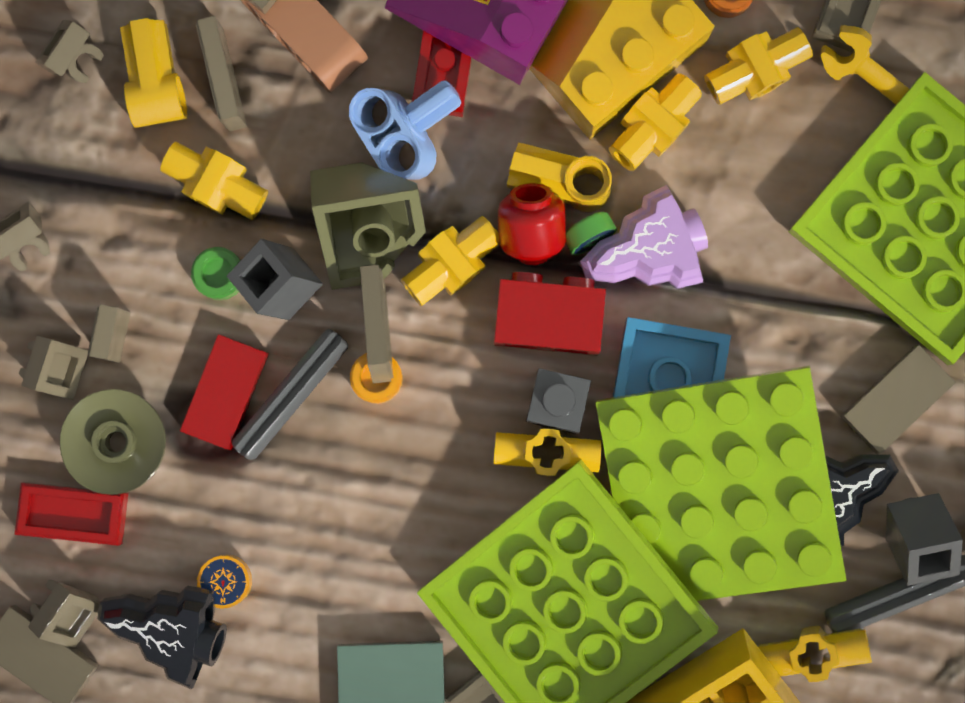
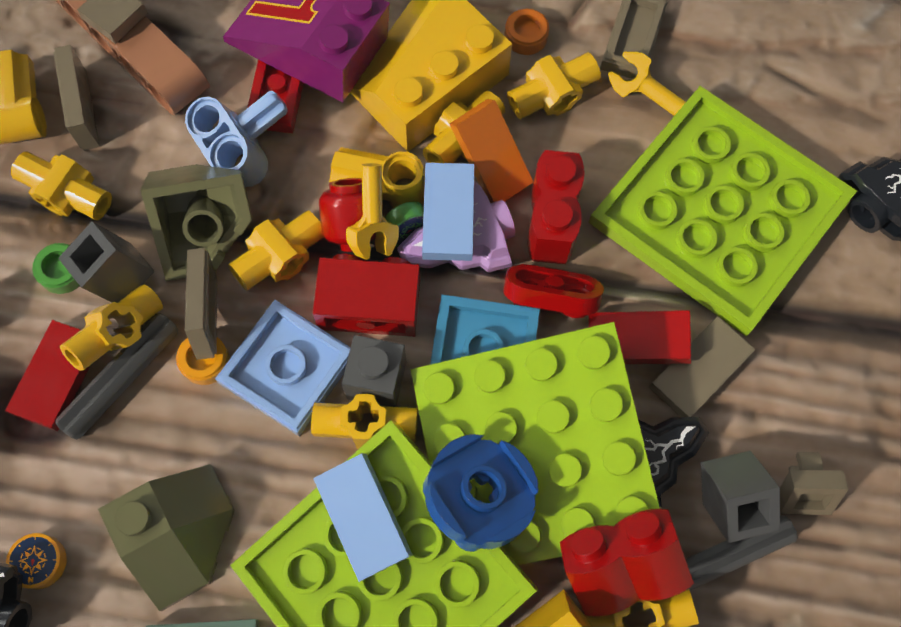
camera: 10 degrees left, 15 degrees down
none -> yellow axle [60,284,163,371]
none -> olive slope [98,464,235,611]
none -> light blue tile [215,300,351,437]
none -> light blue tile [313,453,413,582]
none -> yellow bar [346,163,399,260]
none -> light blue tile [422,162,474,261]
none -> blue plate [423,434,538,552]
none -> orange tile [449,99,533,204]
none -> red plate [503,264,604,318]
none -> red brick [527,150,585,265]
none -> red brick [560,509,694,616]
none -> red tile [589,310,691,364]

